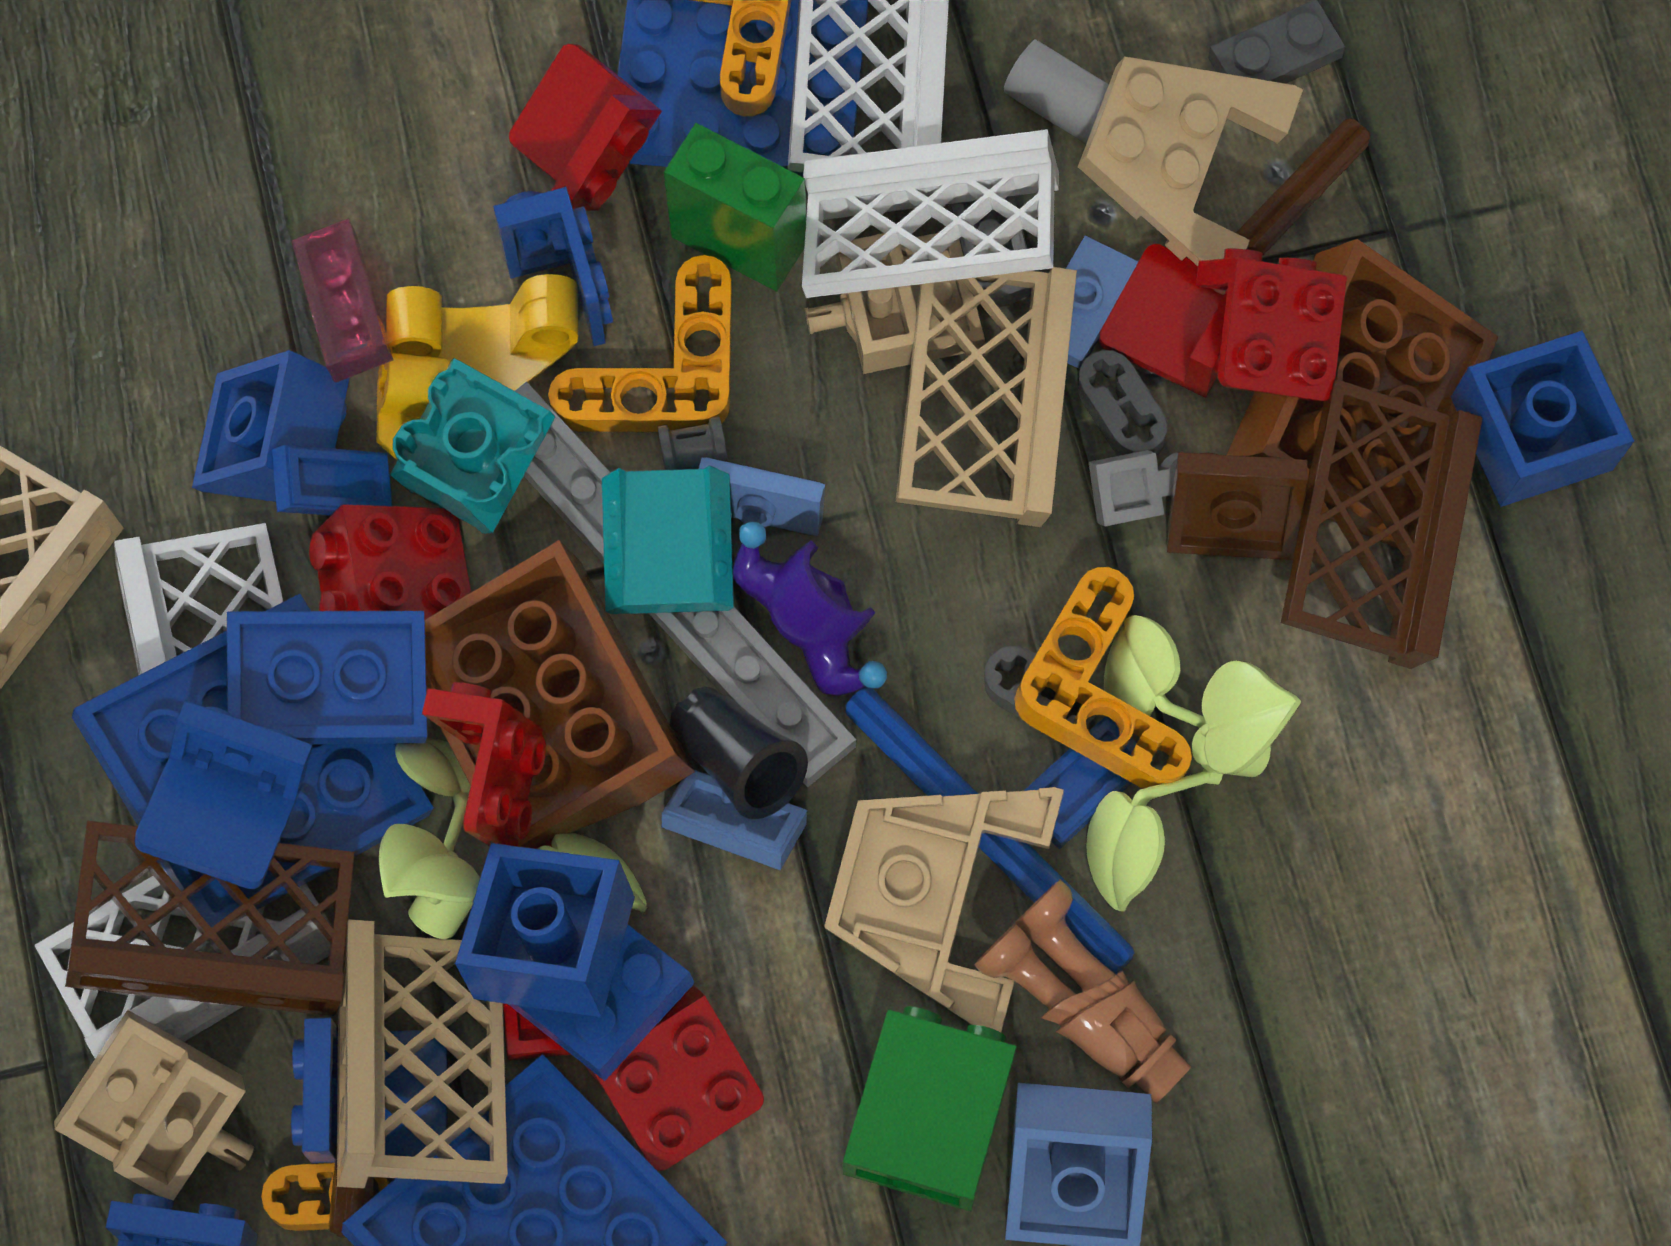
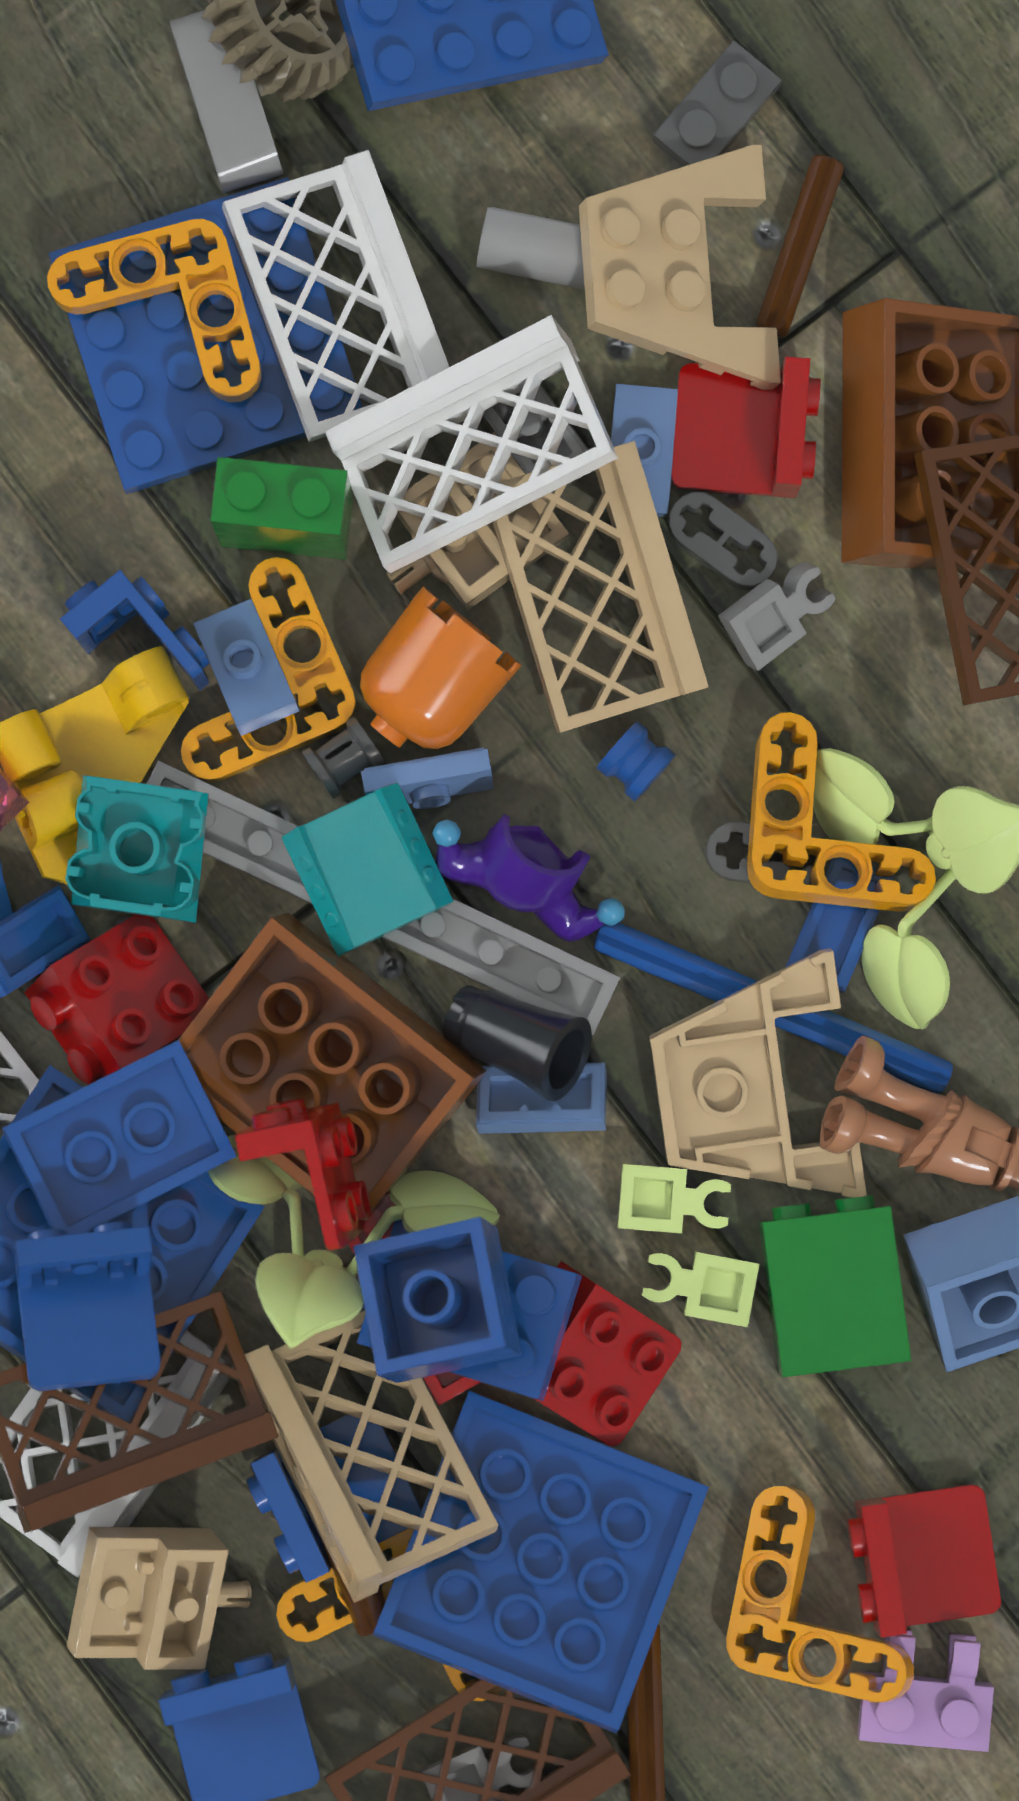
camera: 25 degrees left, 15 degrees up
red bracket [509,44,662,211] -> none
reddish brown plate [1167,452,1308,560] -> none
red bracket [1196,248,1347,401] -> none
none -> medium blue plate [193,599,299,736]
none -> orange cylinder [360,586,522,749]
none -> blue wheel [596,721,676,802]
none -> yellowish green plate [617,1164,731,1233]
none -> yellowish green plate [641,1252,759,1327]

